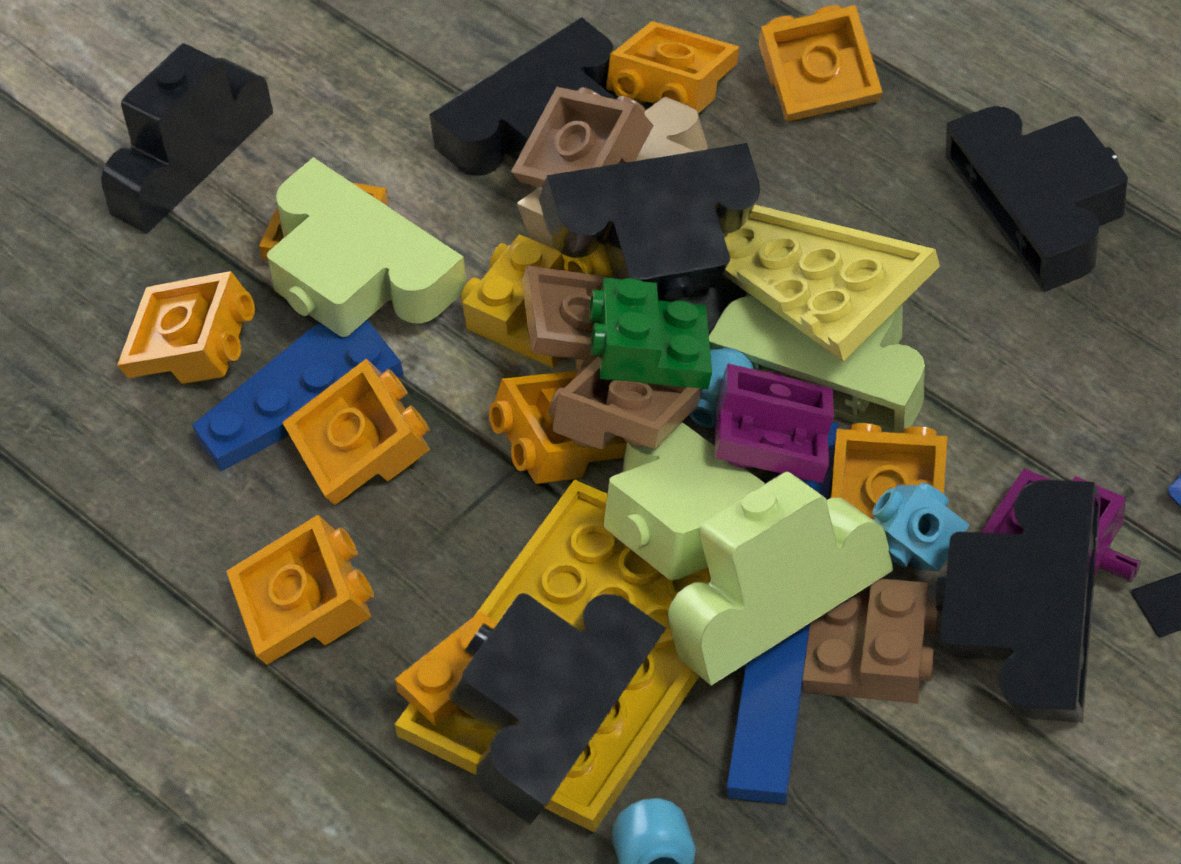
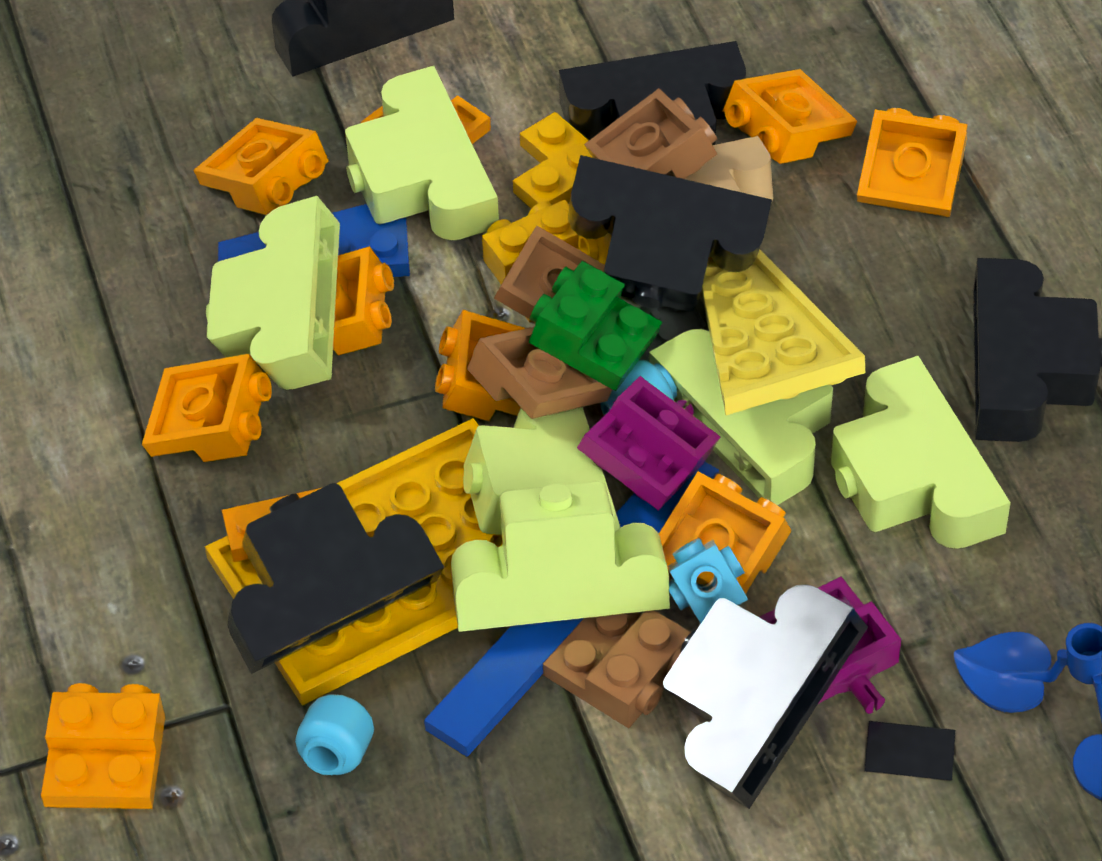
camera: 25 degrees right, 0 degrees up
none -> yellowish green brick [206,196,340,390]
none -> yellow plate [513,112,592,208]
none -> yellowish green brick [831,356,1011,549]

